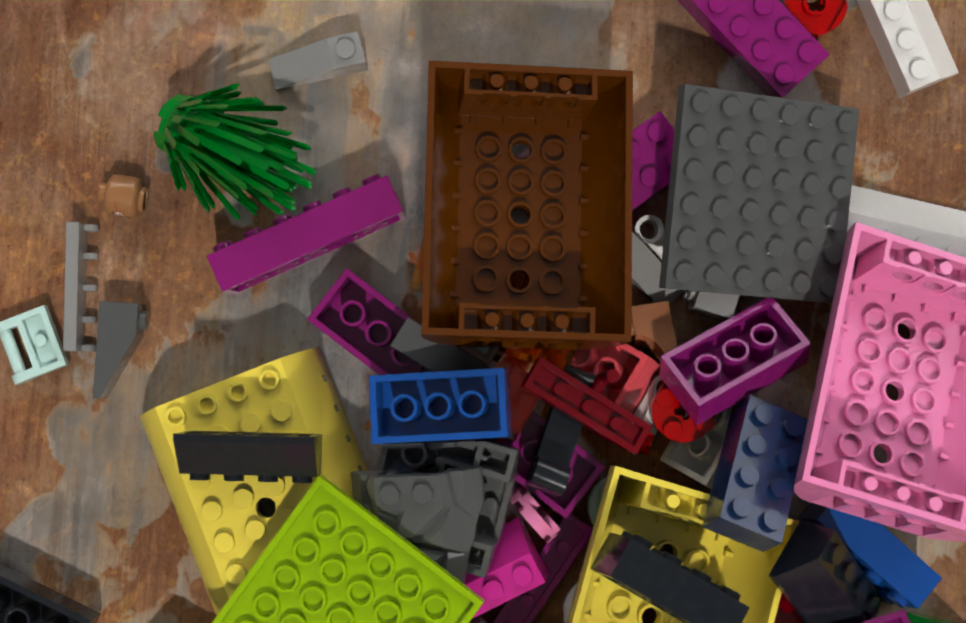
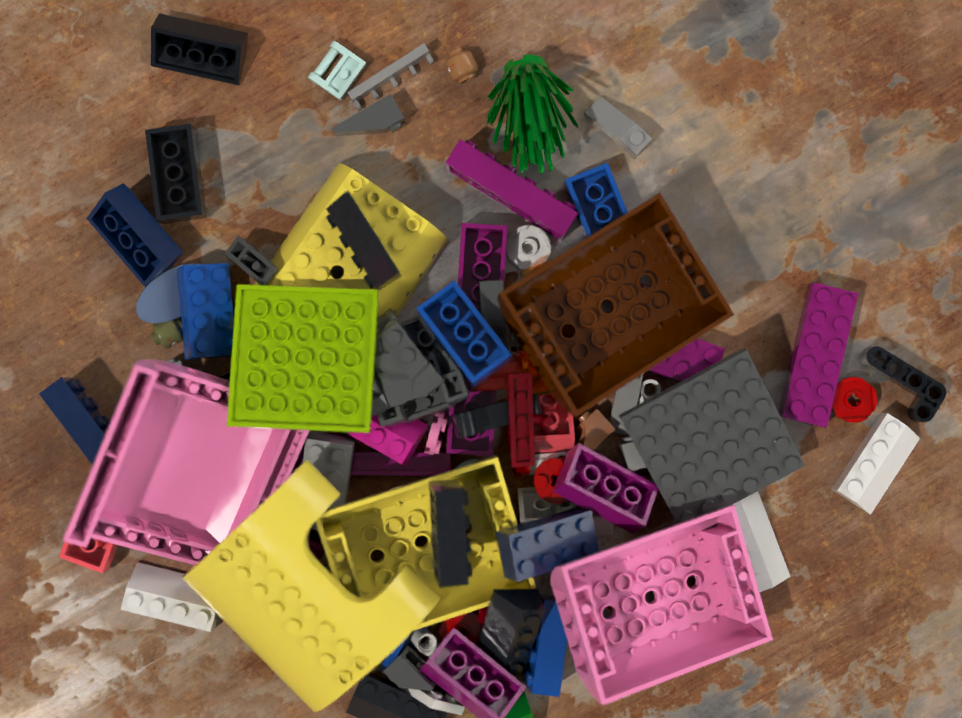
camera: 55 degrees right, 0 degrees up
none -> dark grey slope [225,235,278,286]
none -> white plate [506,225,551,271]
none -> blue brick [564,163,628,239]

